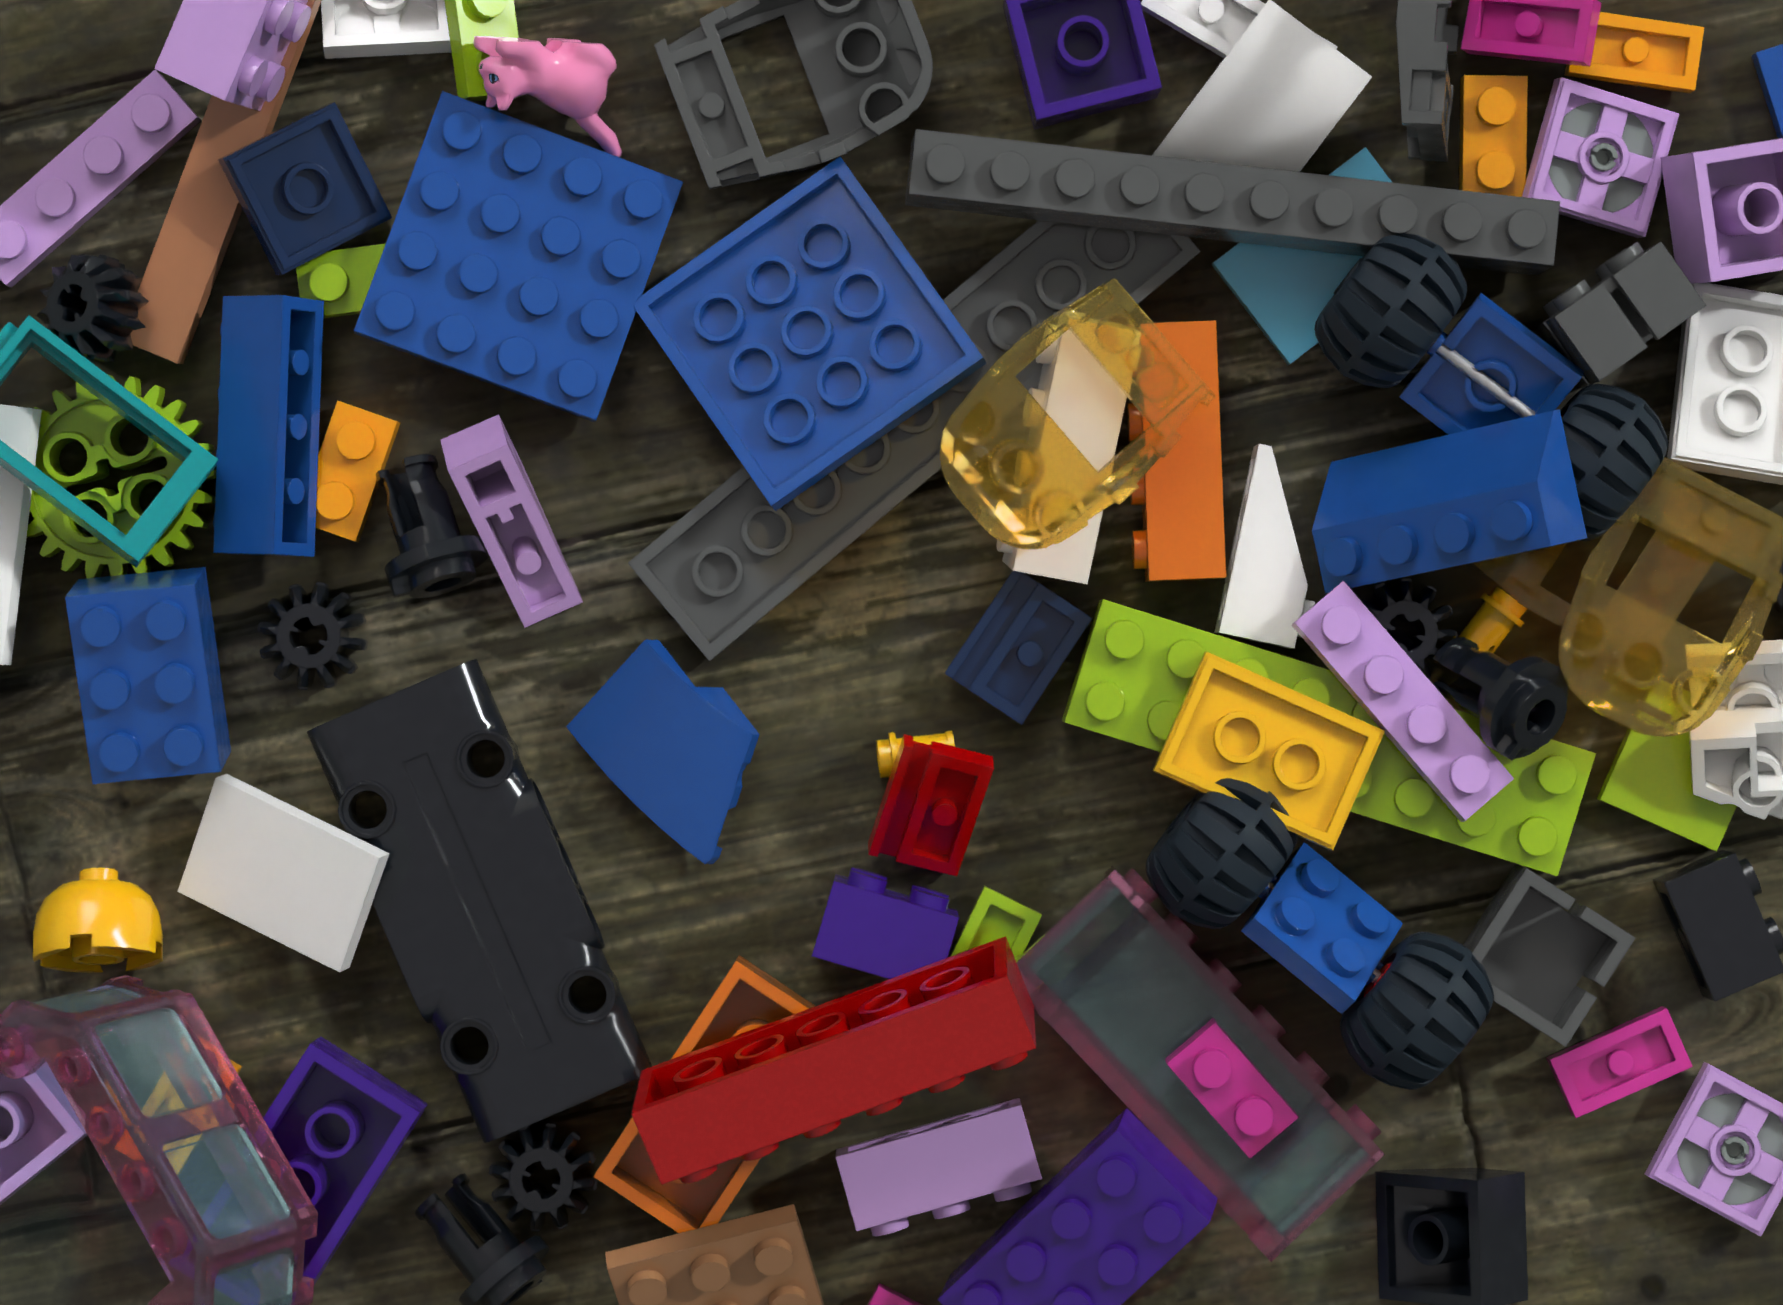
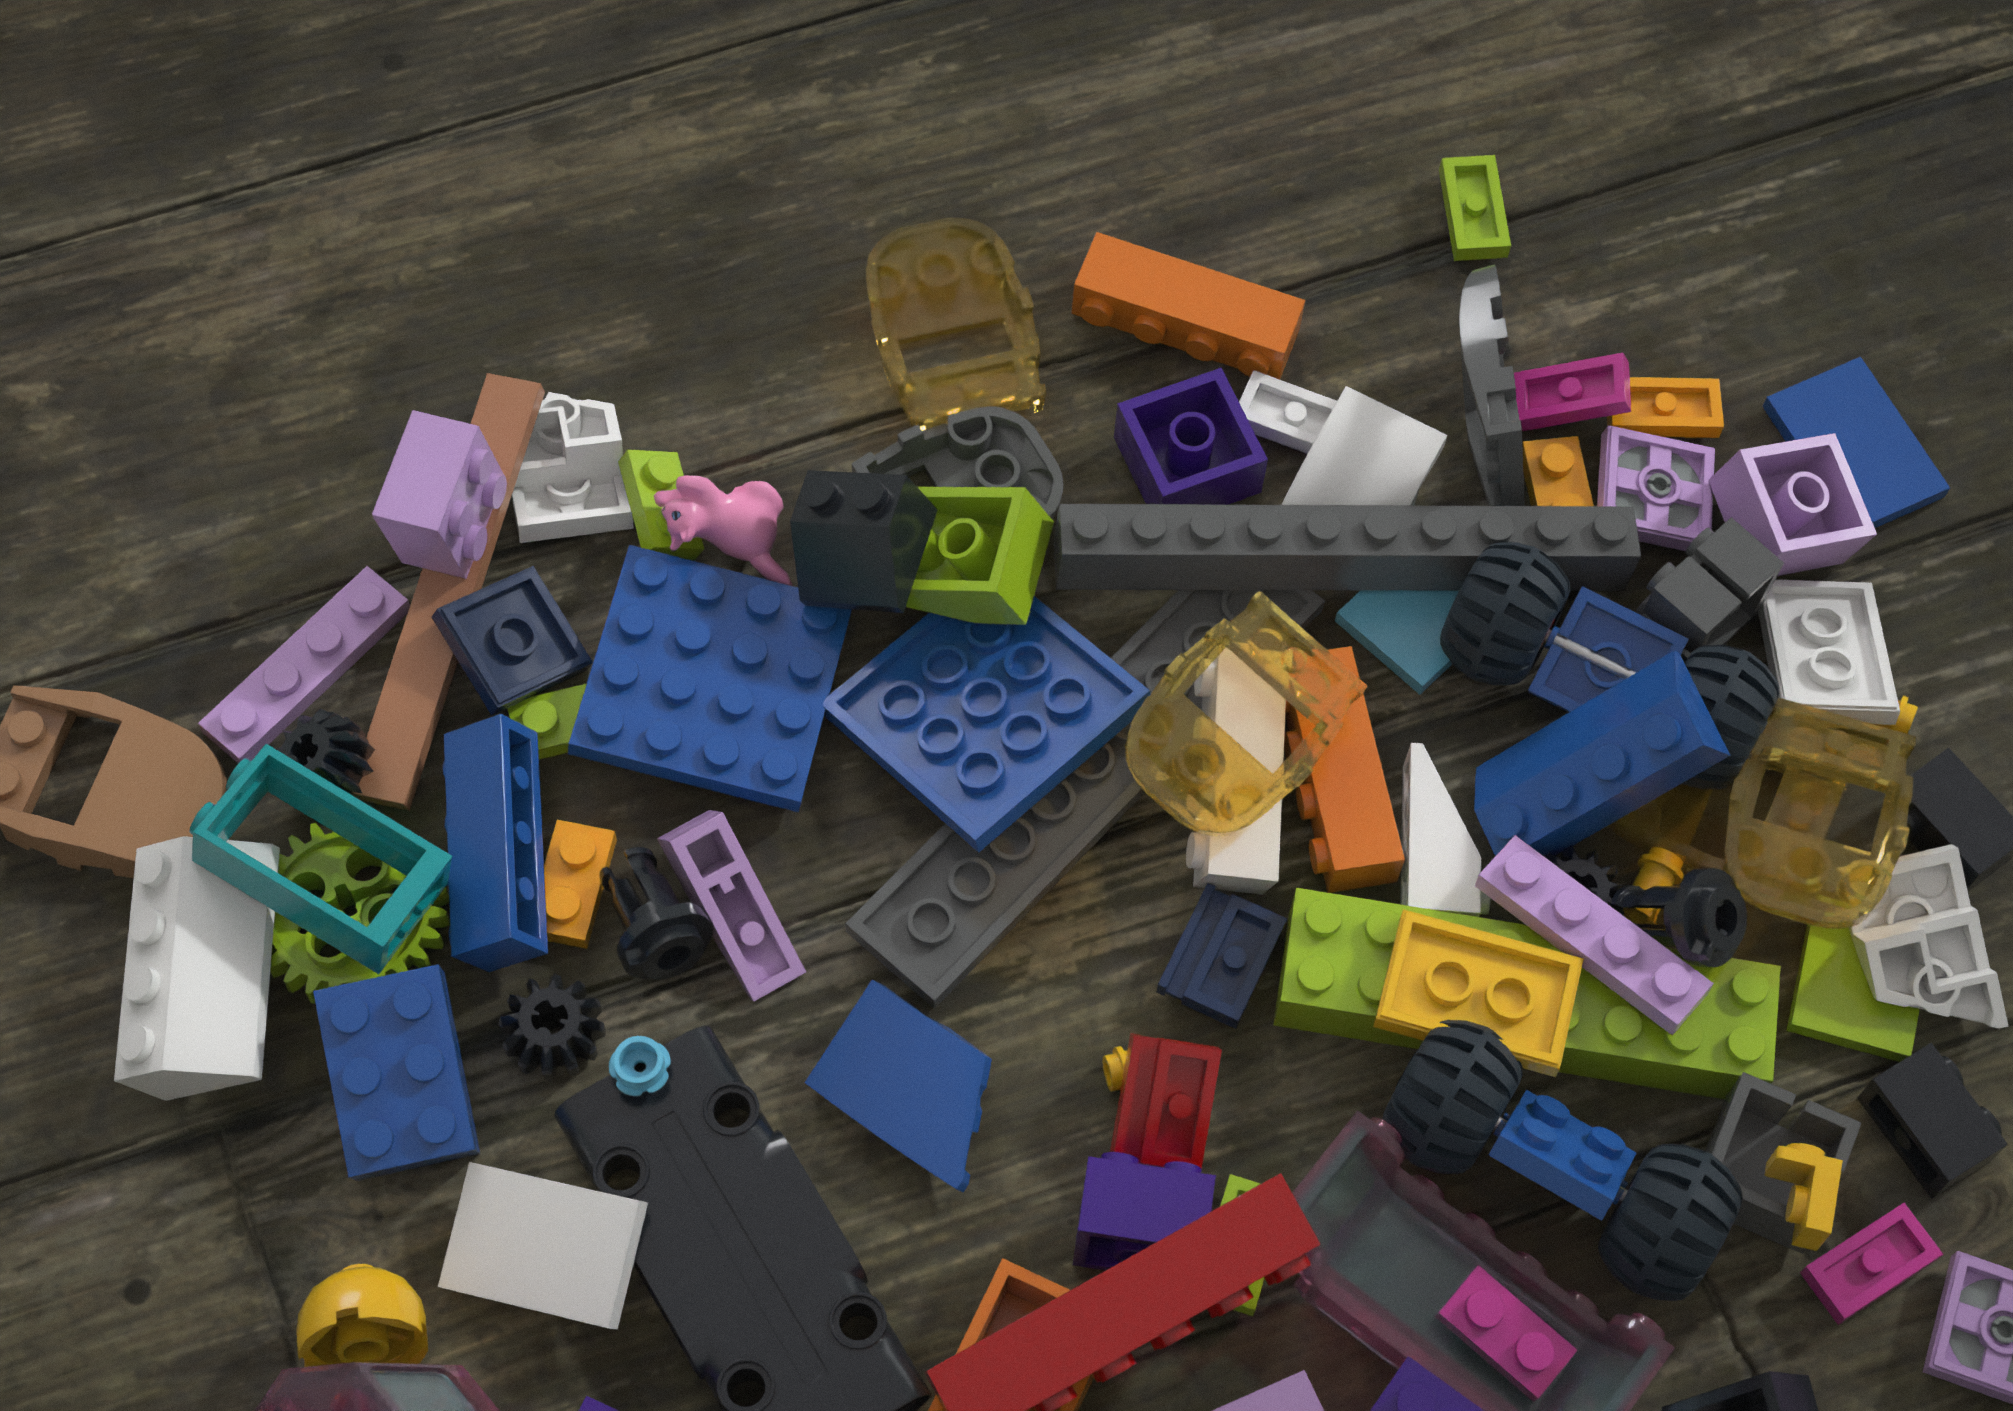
camera: 15 degrees left, 25 degrees down
none -> medium azure plate [609,1036,671,1096]
none -> black slope [790,470,938,613]
none -> lime slope [906,487,1054,625]
none -> yellow bracket [1764,1143,1843,1251]

